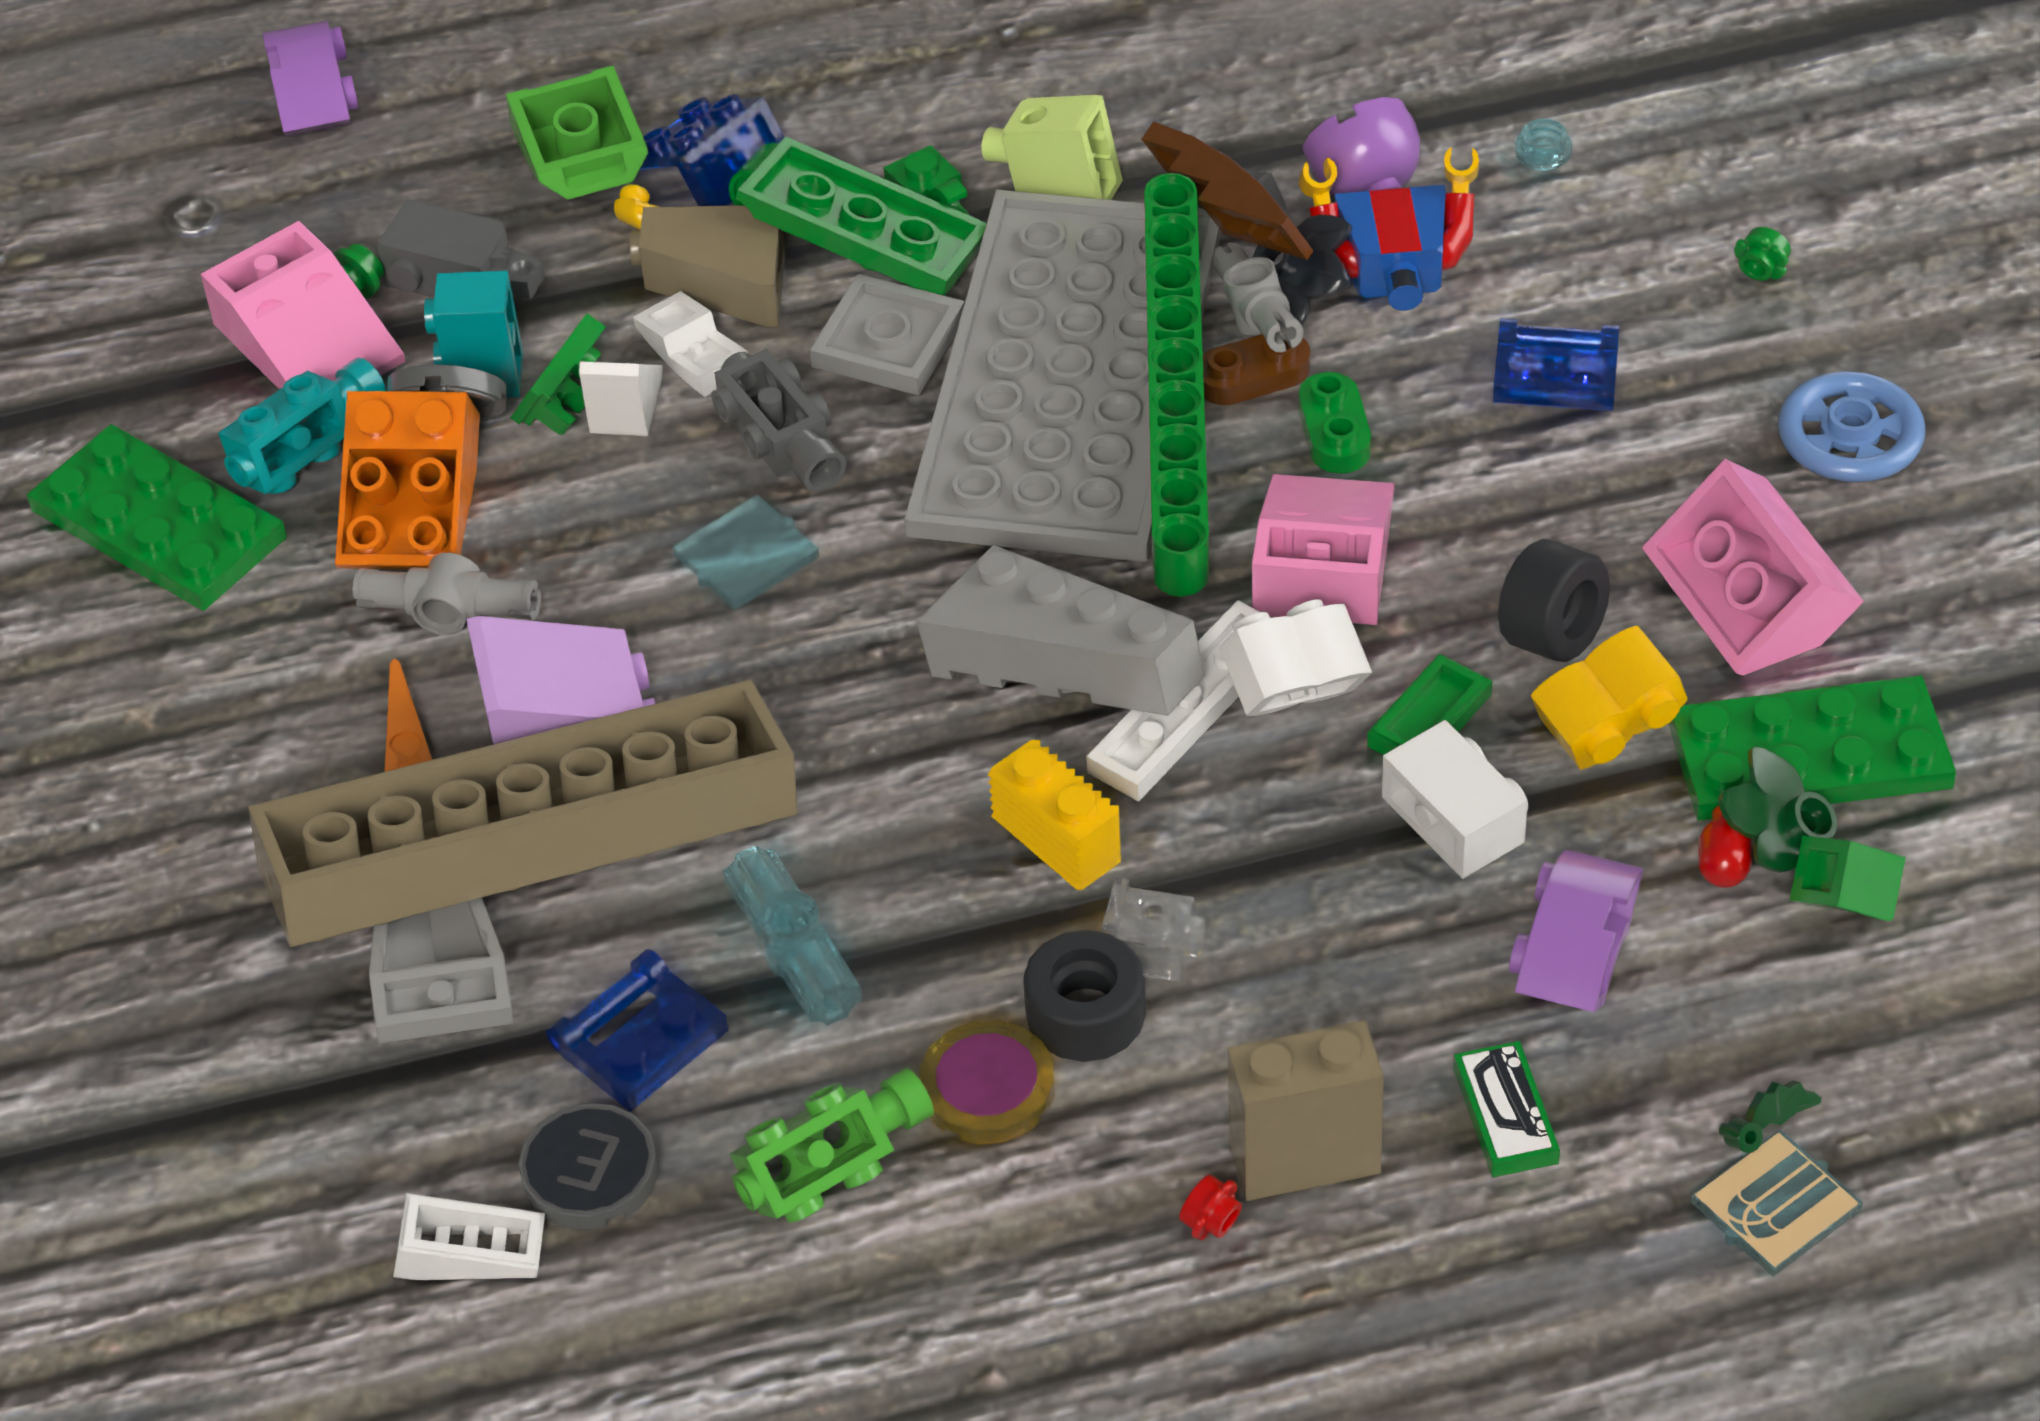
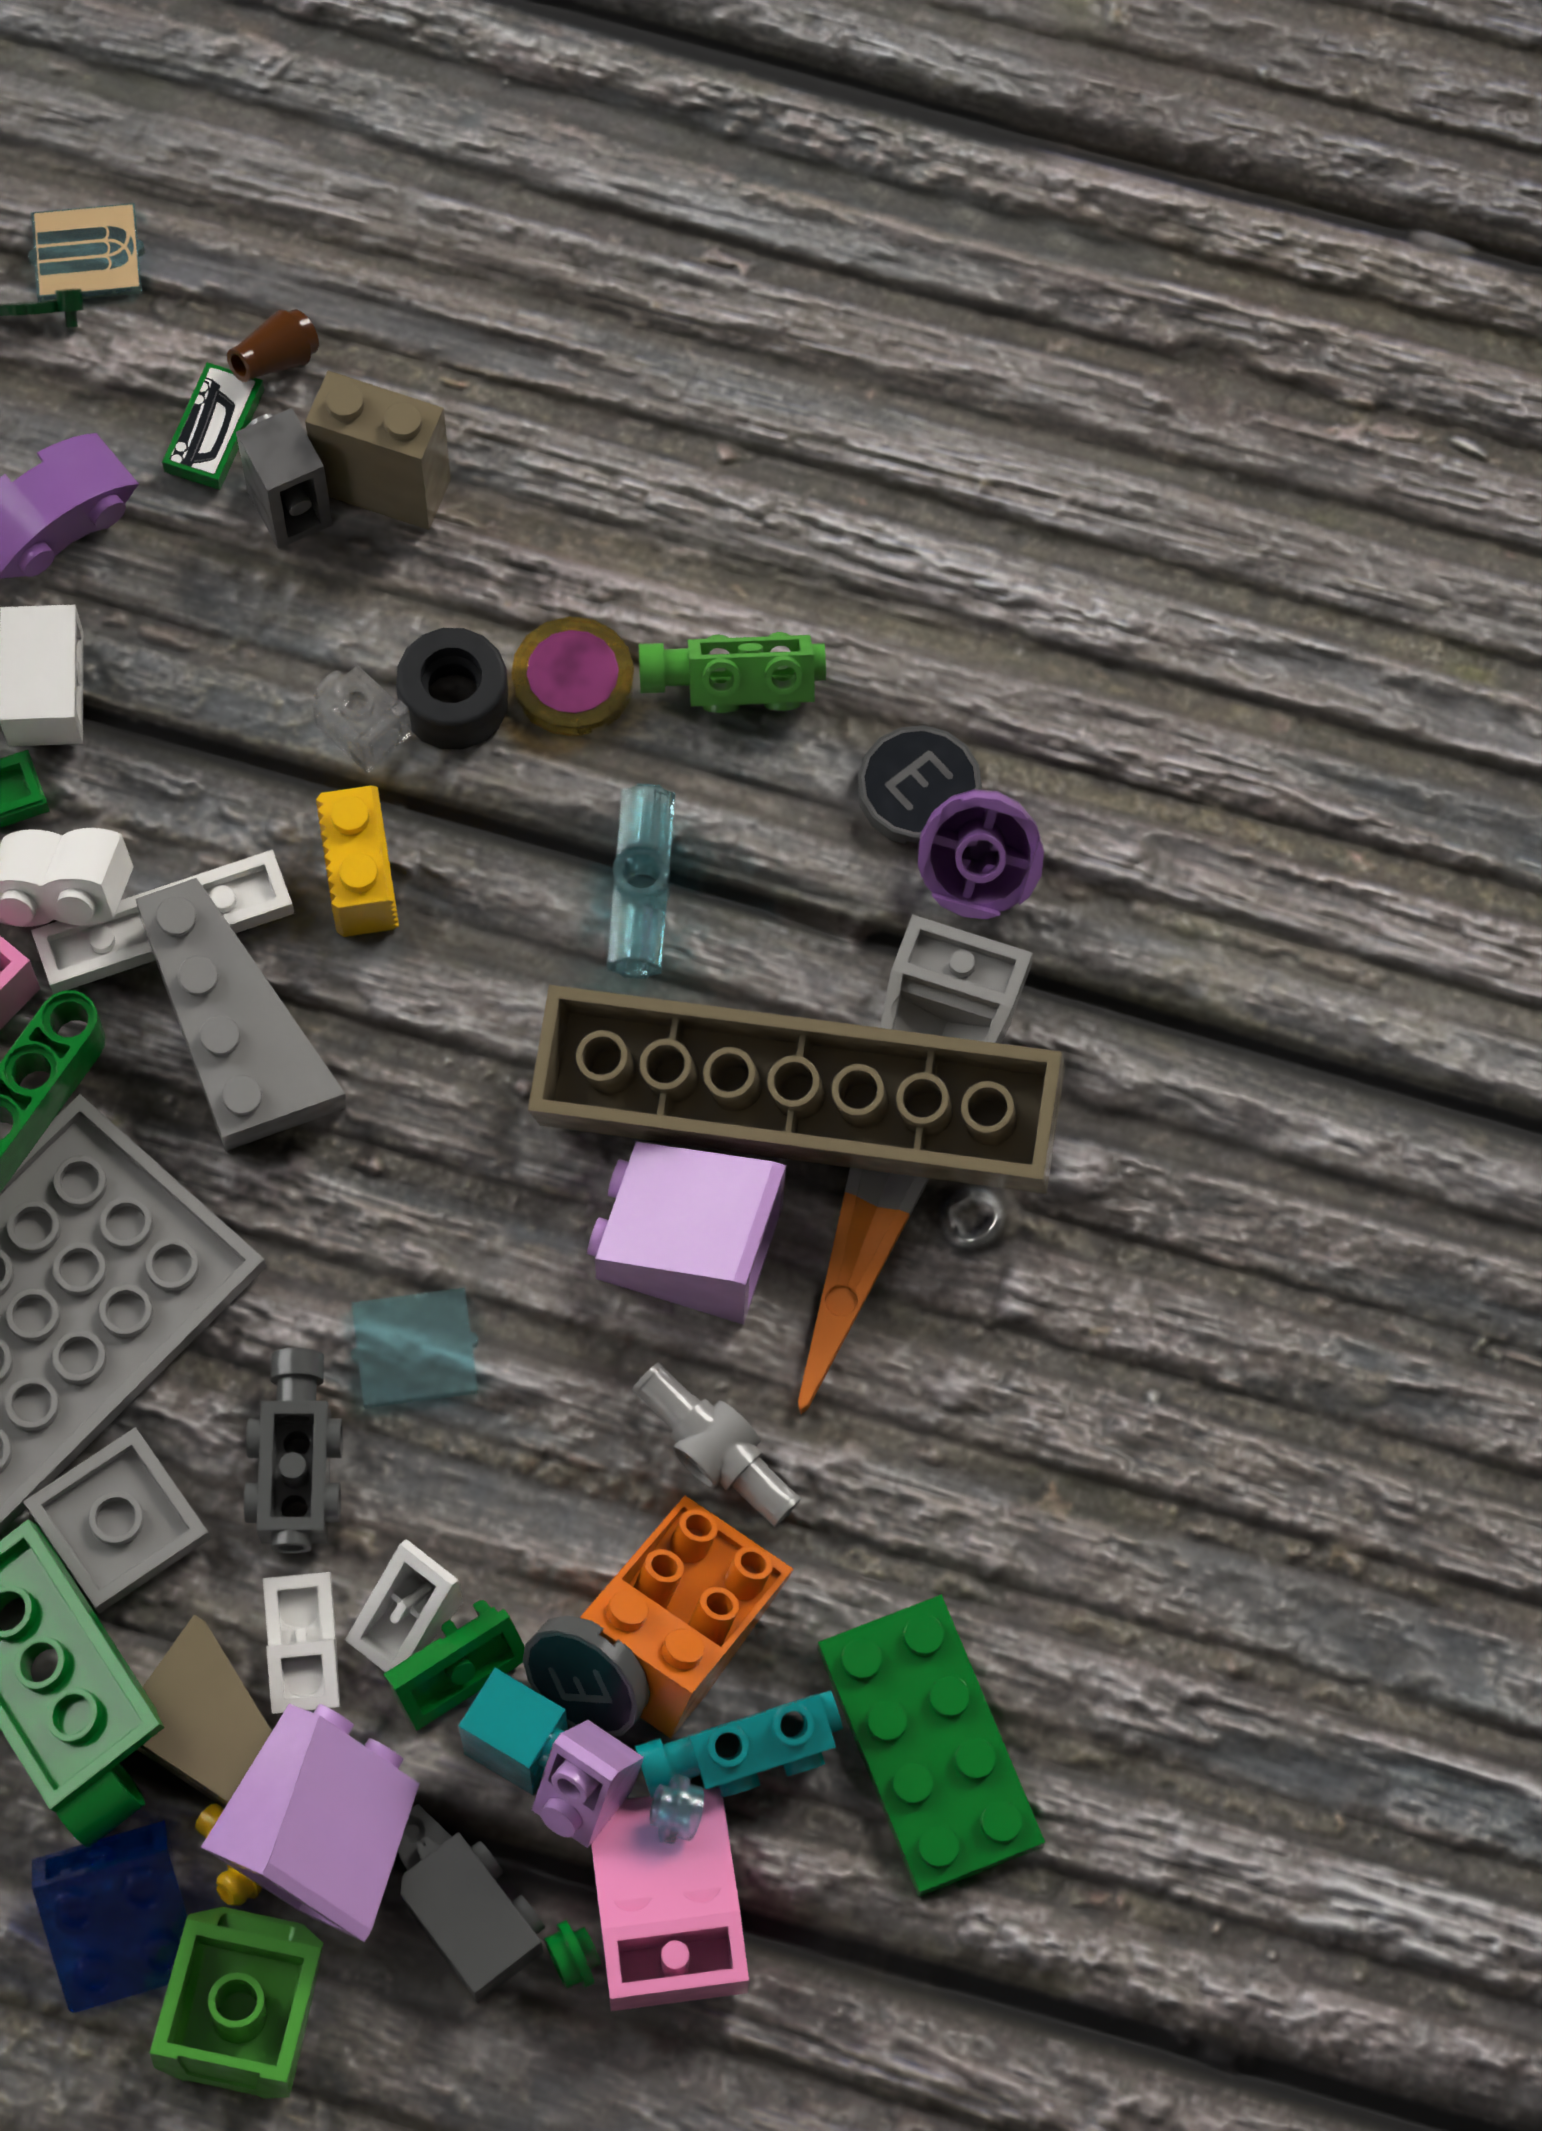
camera: 155 degrees left, 20 degrees up
white slope [393,1193,545,1280] -> none
clear blue plate [546,949,729,1112] -> none
red plate [1179,1174,1242,1240] -> none
none -> lavender slope [201,1704,419,1942]
none -> reddish brown cone [227,309,319,382]
none -> flat silver brick [236,408,333,549]
none -> lavender slope [532,1720,644,1848]
none -> clear light blue plate [650,1774,704,1844]
none -> medium lavender cylinder [918,789,1044,919]

